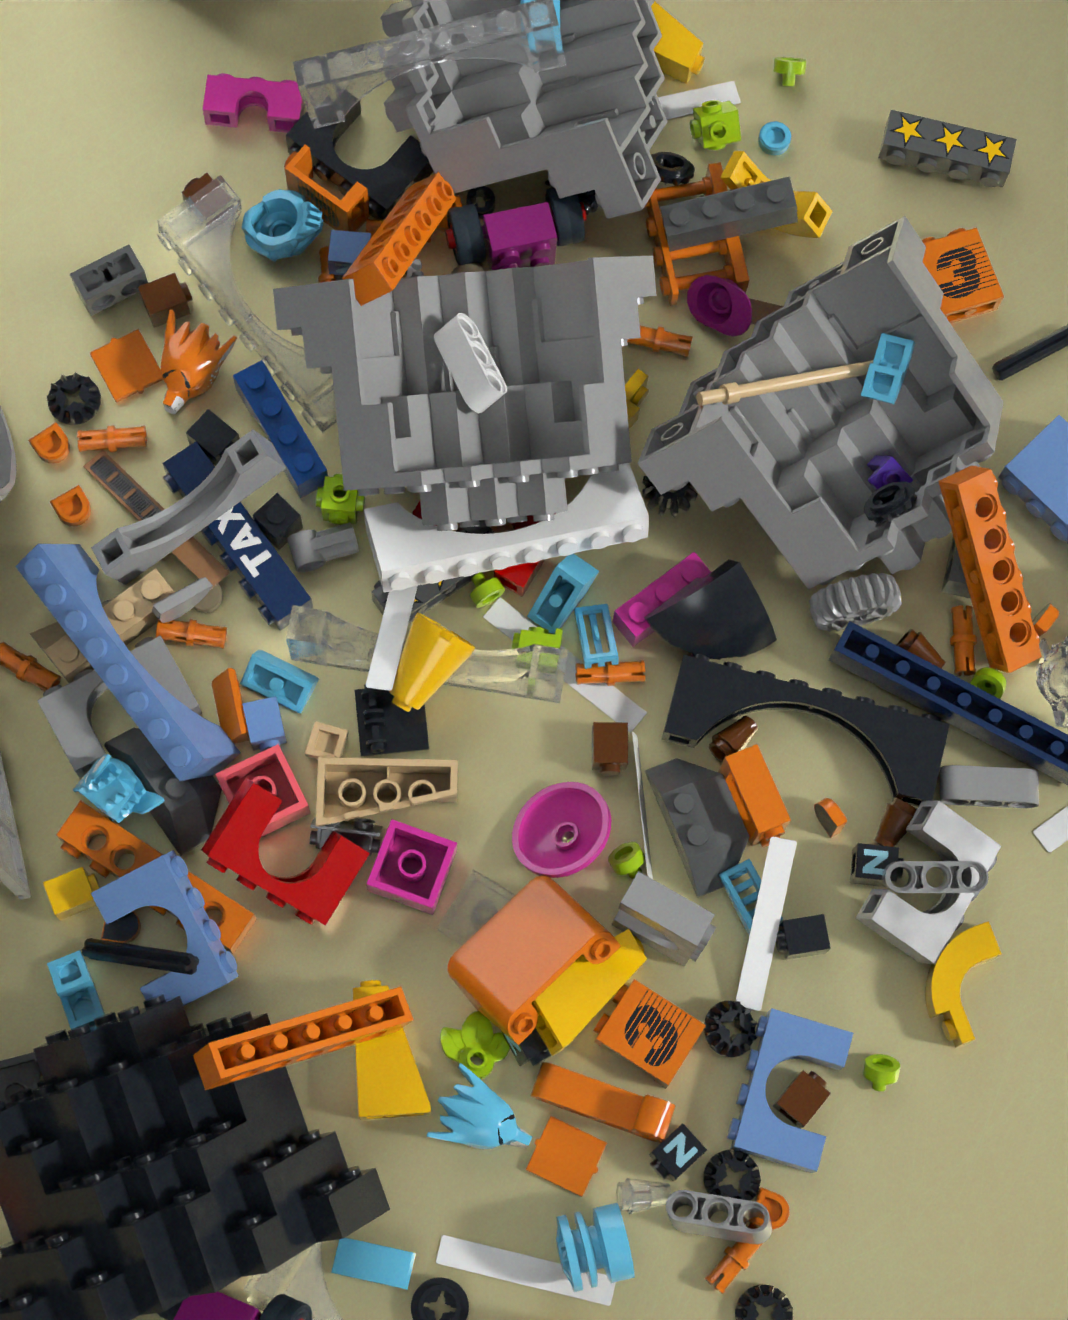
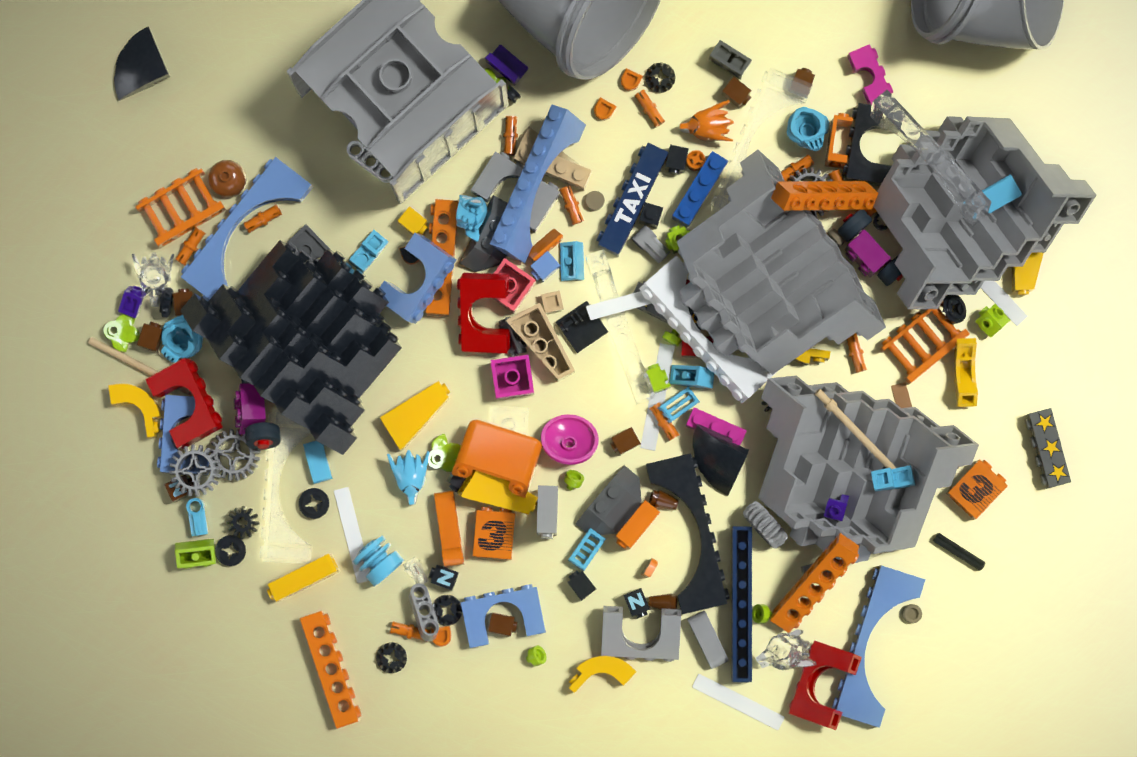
camera: 70 degrees right, 10 degrees up
black axle [82,938,199,975] -> none
medium nougat sticker [83,450,230,590] -> none
orange piece [90,329,163,403] -> none
light grey arch [91,429,286,585] -> none
light grey tile [152,577,213,623] -> none
orange brick [193,986,414,1090] -> none
medium blue brick [328,230,371,275] -> none
yellow cone [389,612,475,712] -> none
white beam [434,313,507,413] -> none
orange piece [526,1116,607,1197] -> none
white sticker [632,731,653,879] -> none
dark grey brick [660,176,798,252] -> none
magenta piece [687,275,752,337] -> none
black gear [704,1000,758,1057] -> none
white sticker [735,837,797,1011] -> none
medium azure tile [758,121,791,156] -> none
lime tile [773,57,806,86] -> none
black gear [864,481,917,524] -> none
light grey beam [882,861,989,893] -> none
reddish brown cone [896,629,946,669] -> none
orange pin [950,605,977,676] -> none
orange tile [1032,603,1060,637] -> none
none -> orange wheel [686,150,706,171]

